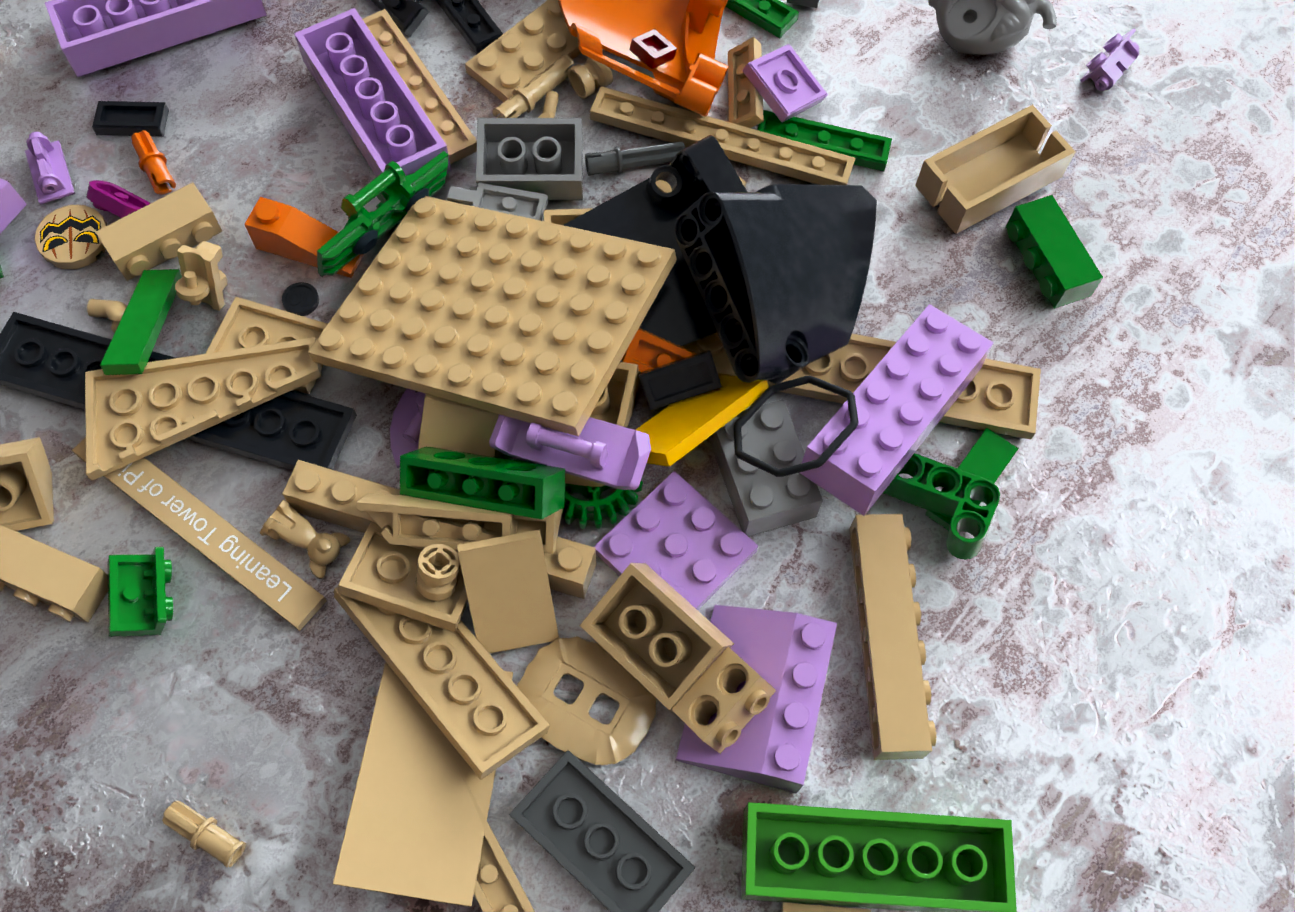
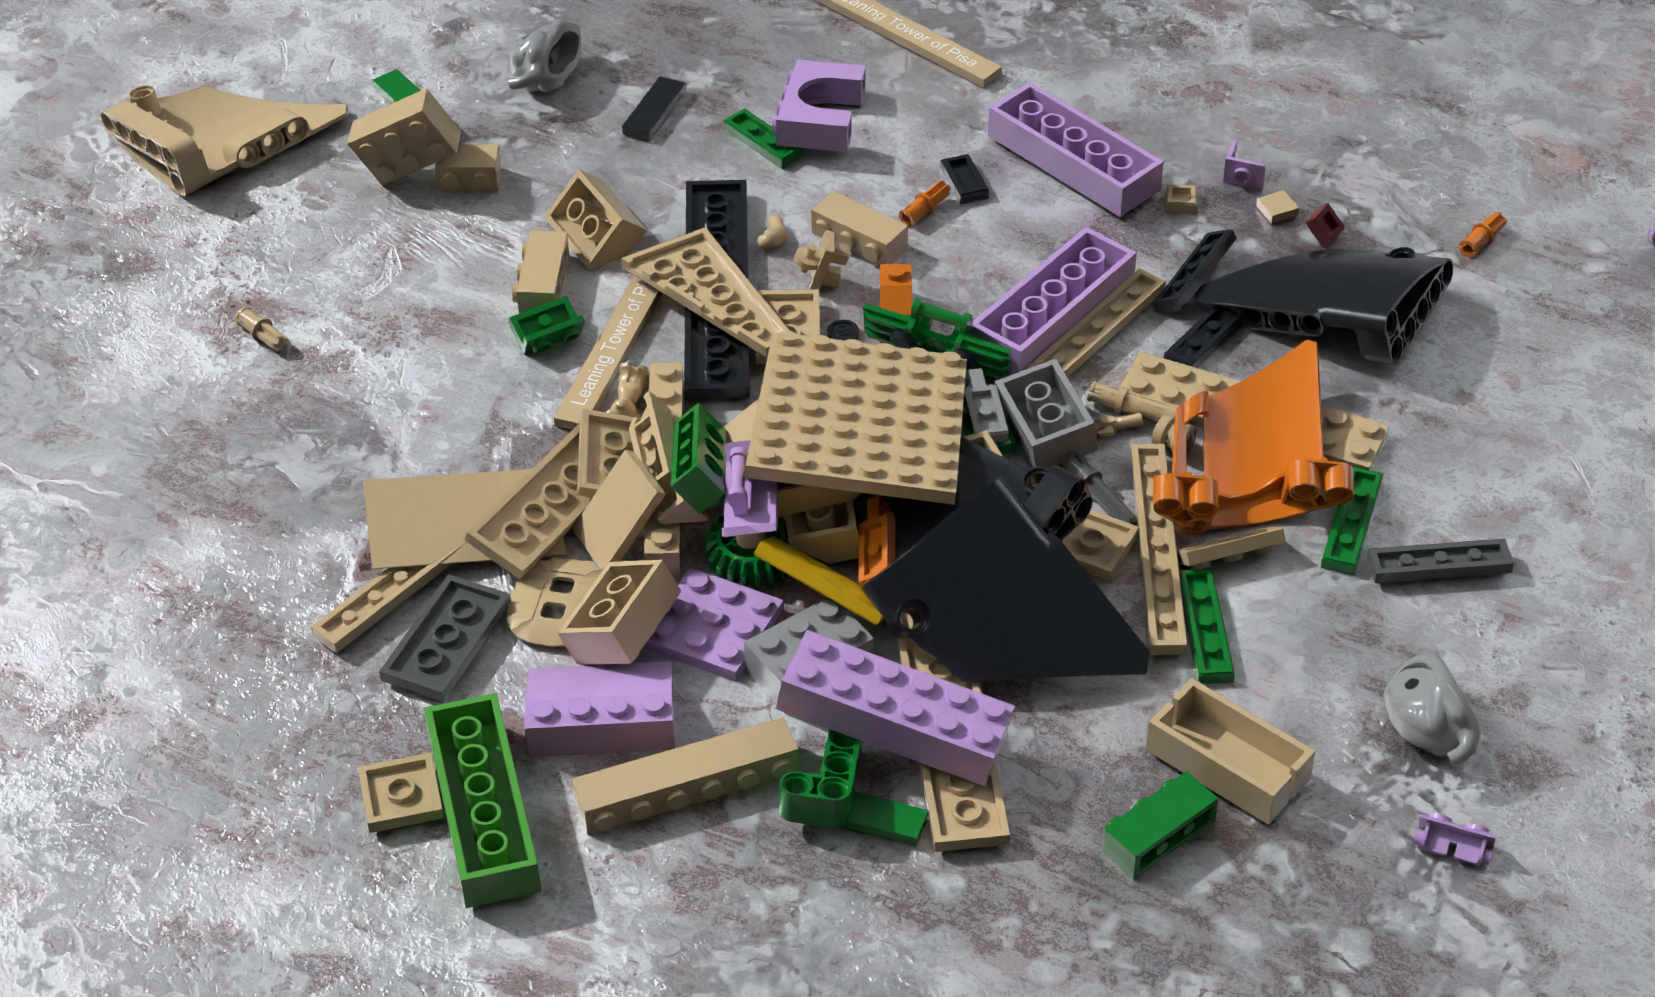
camera: 75 degrees right, 20 degrees down
lavender hinge [25,132,75,205] -> none
tan tile [35,205,108,269] -> none
magenta plate [86,180,151,219] -> none
green tile [100,269,182,375] -> none
tan axle [162,801,246,868] -> none
tan wheel [416,544,460,601] -> none
dark red plate [629,29,677,69] -> none
black tile [639,350,722,411] -> none
tan brick [672,646,776,754] -> none
black piece [733,376,859,477] -> none
lavender tile [742,44,828,123] -> none

